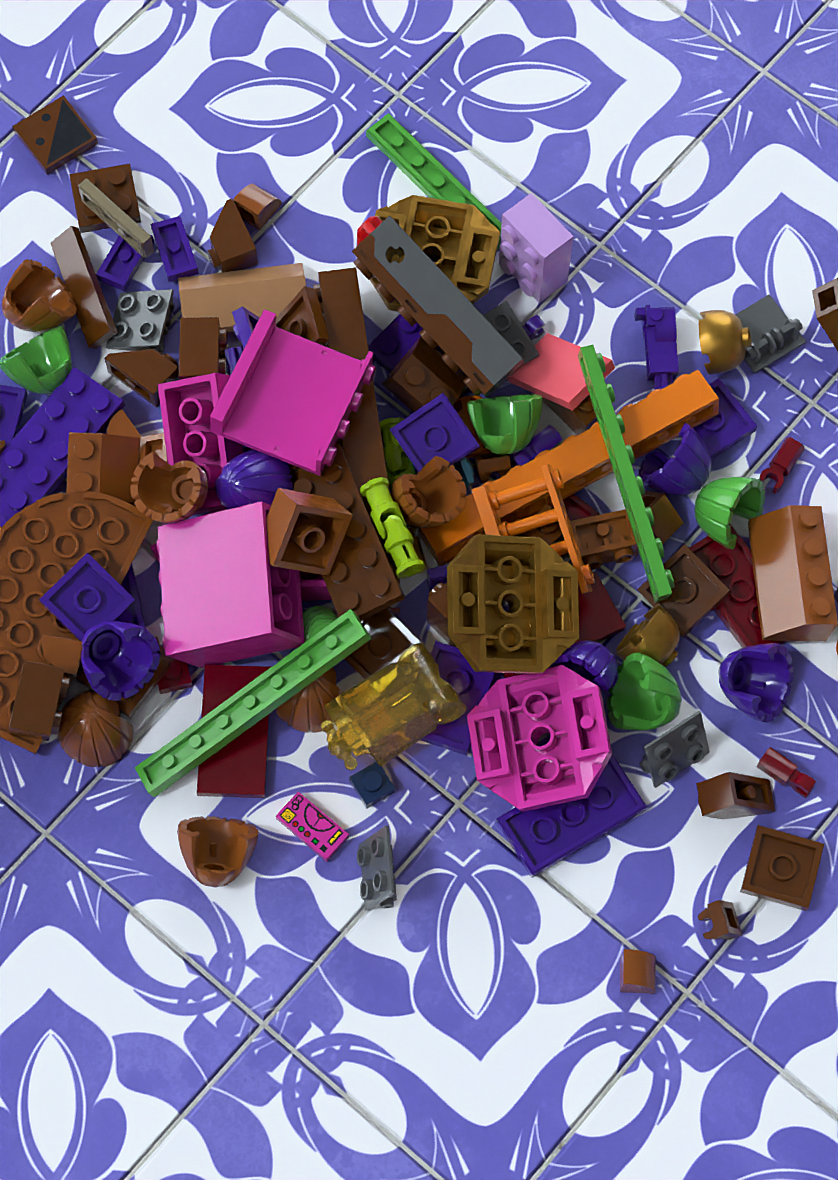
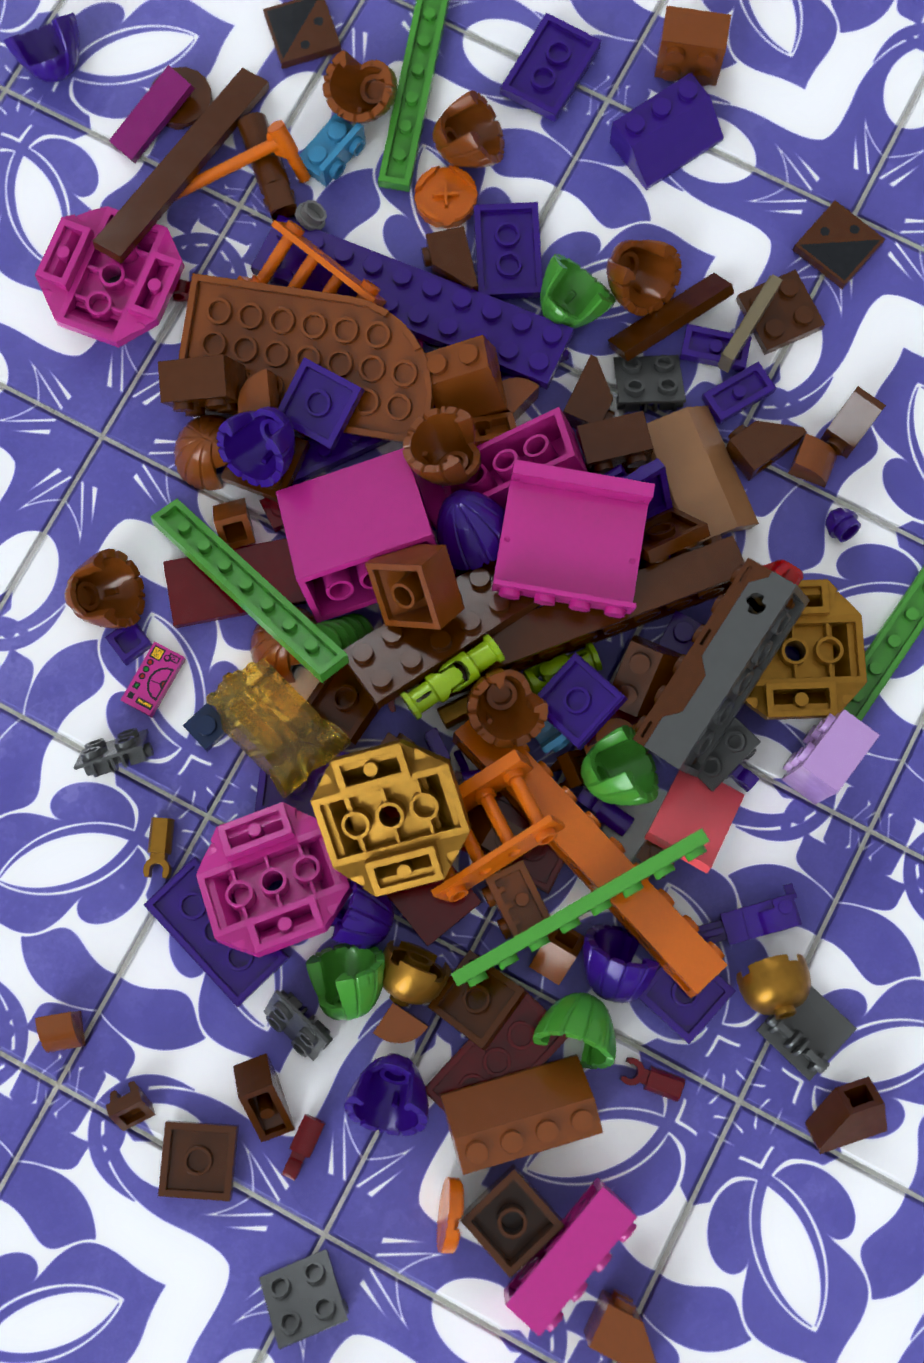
camera: 80 degrees right, 10 degrees up
none -> dark purple tile [105,623,153,666]
none -> pearl gold bar [143,817,175,879]
none -> dark orange brick [213,498,256,549]
none -> dark orange brick [373,1002,429,1043]
none -> slope [821,386,886,459]
none -> dark purple plate [825,507,861,542]

